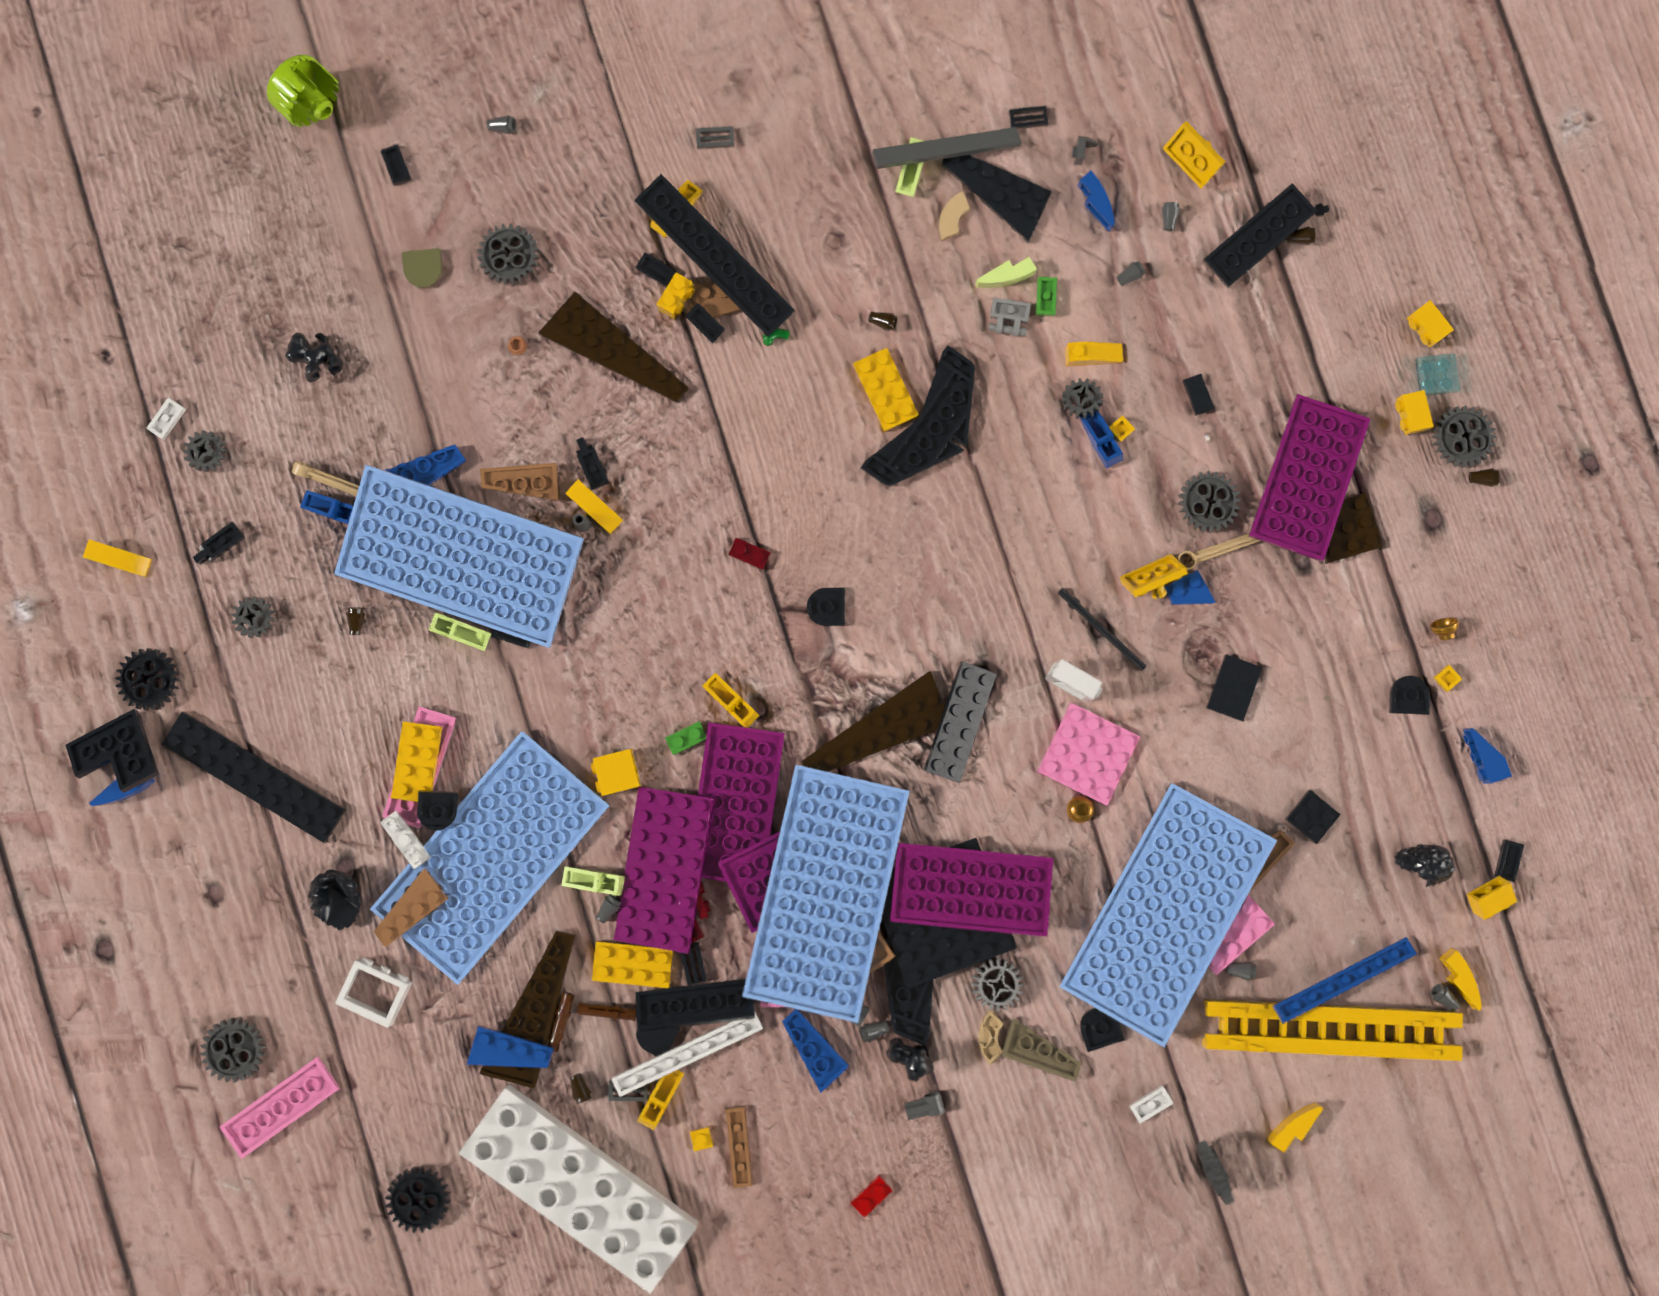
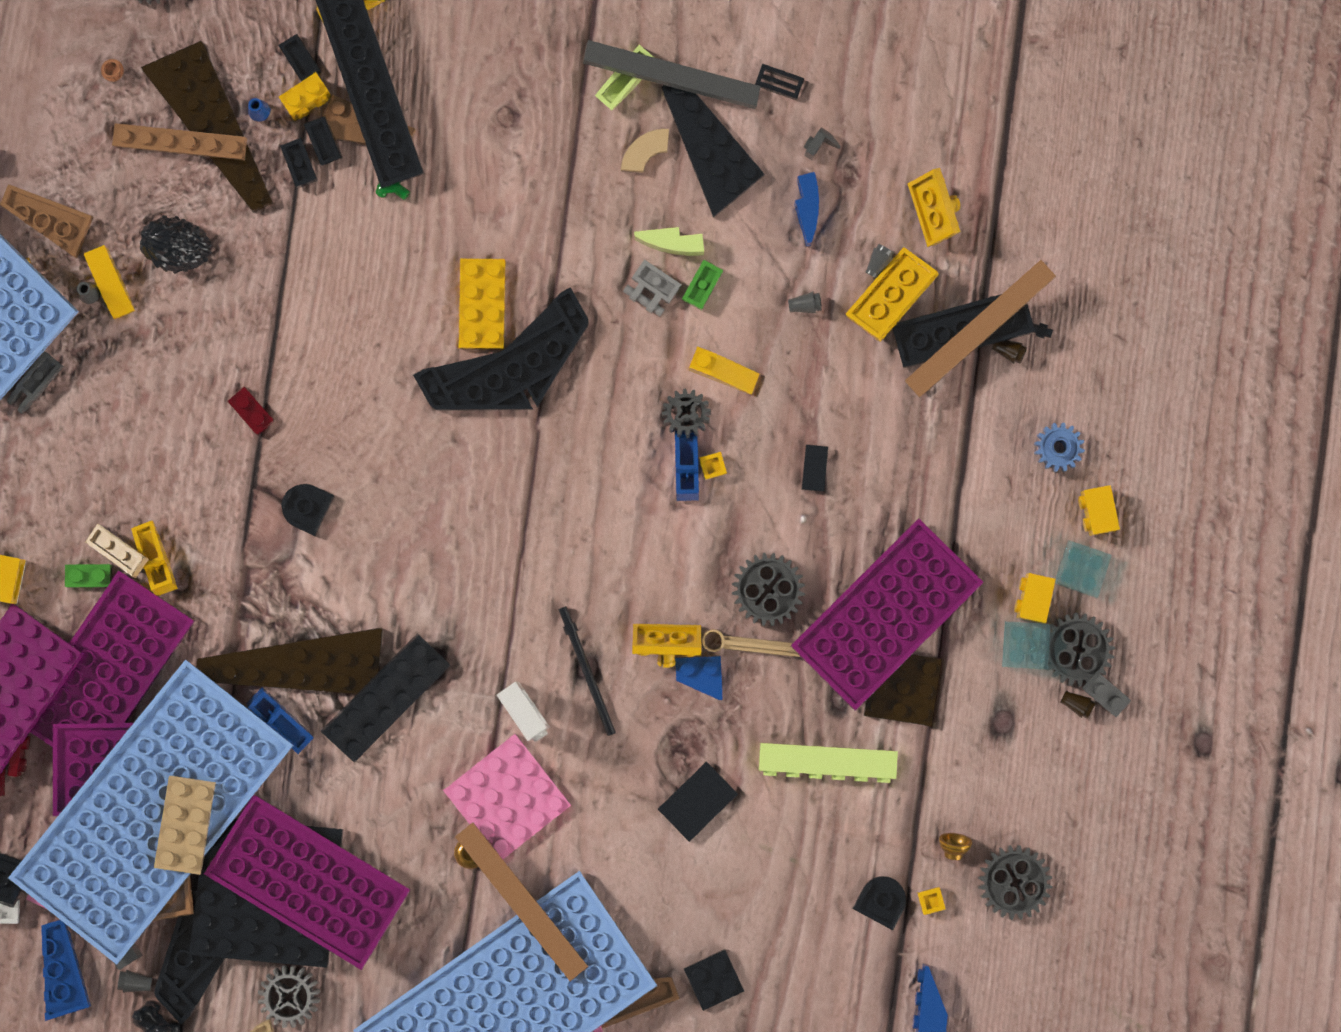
camera: 20 degrees right, 0 degrees up
black hinge [576,437,610,491] -> none
dark brown cone [868,311,898,332] -> none
none -> dark grey hinge [7,352,64,414]
none -> tan tile [85,524,149,578]
none -> medium nougat plate [112,123,247,161]
none -> black hair [140,215,212,274]
none -> tan plate [154,775,216,875]
none -> blue slope [246,687,314,754]
none -> blue cone [248,98,270,122]
none -> black plate [280,138,318,189]
none -> medium nougat tile [455,822,588,981]
none -> yellowish green brick [758,743,898,783]
none -> yellow plate [845,247,939,342]
none -> medium nougat tile [905,260,1056,398]
none -> dark grey gear [978,845,1053,920]
none -> clear light blue plate [1002,621,1050,670]
none -> medium blue gear [1034,423,1085,472]
none -> dark grey plate [1083,671,1131,717]

